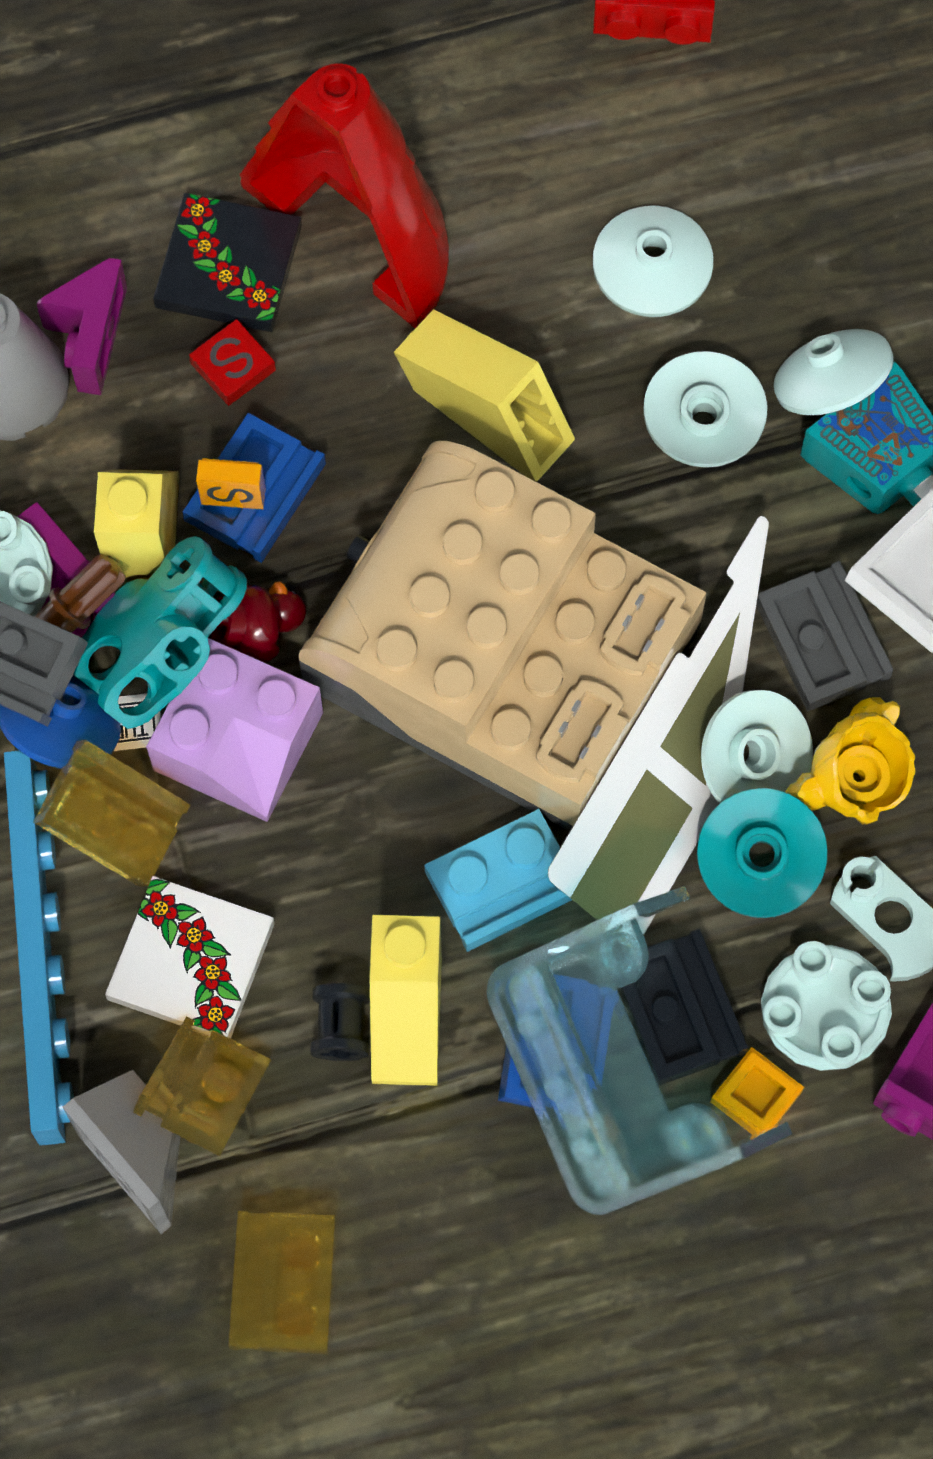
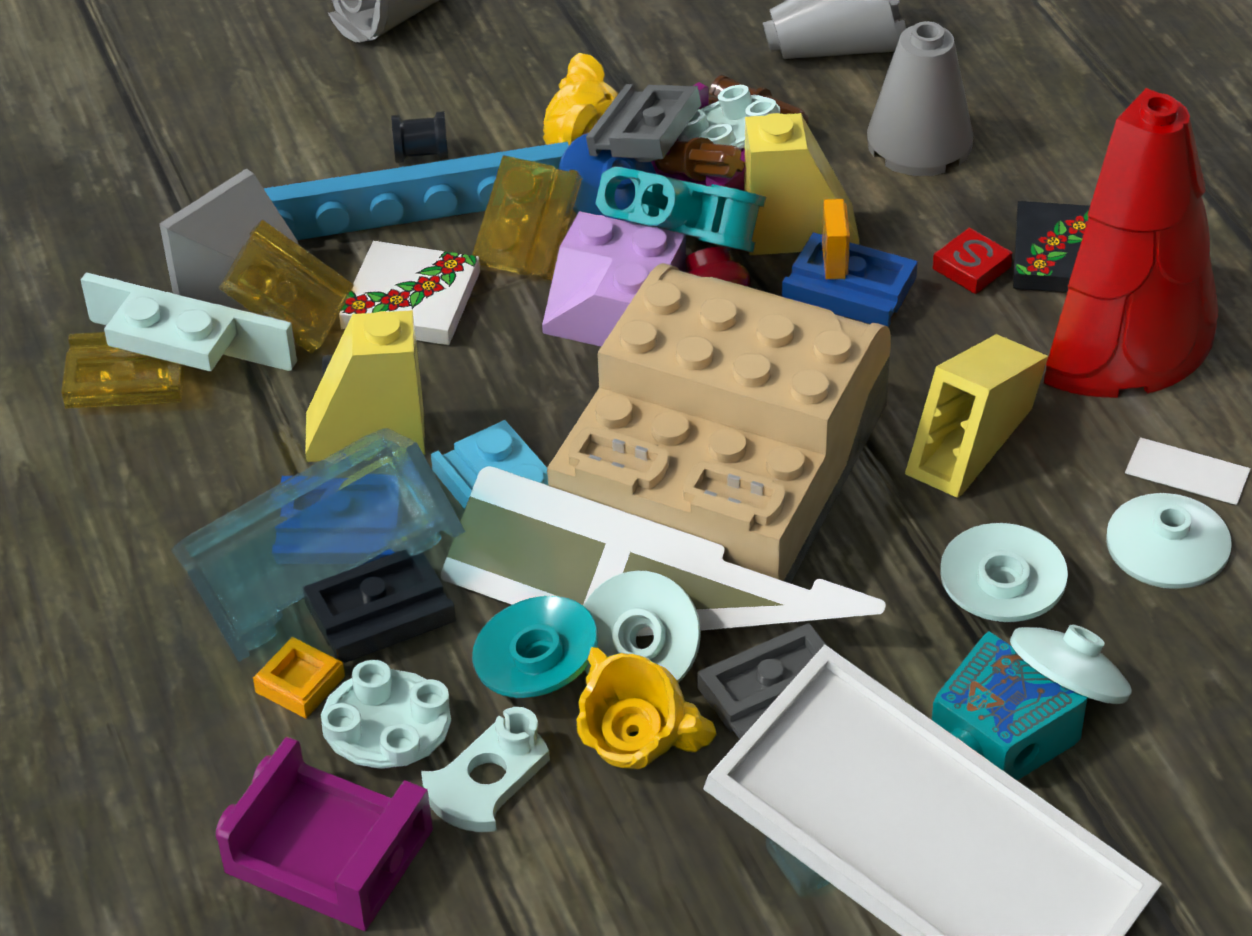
camera: 85 degrees right, 25 degrees down
magenta slope [37,258,127,395] -> none
none -> light aqua bracket [81,272,297,371]
none -> white sticker [1125,437,1251,505]

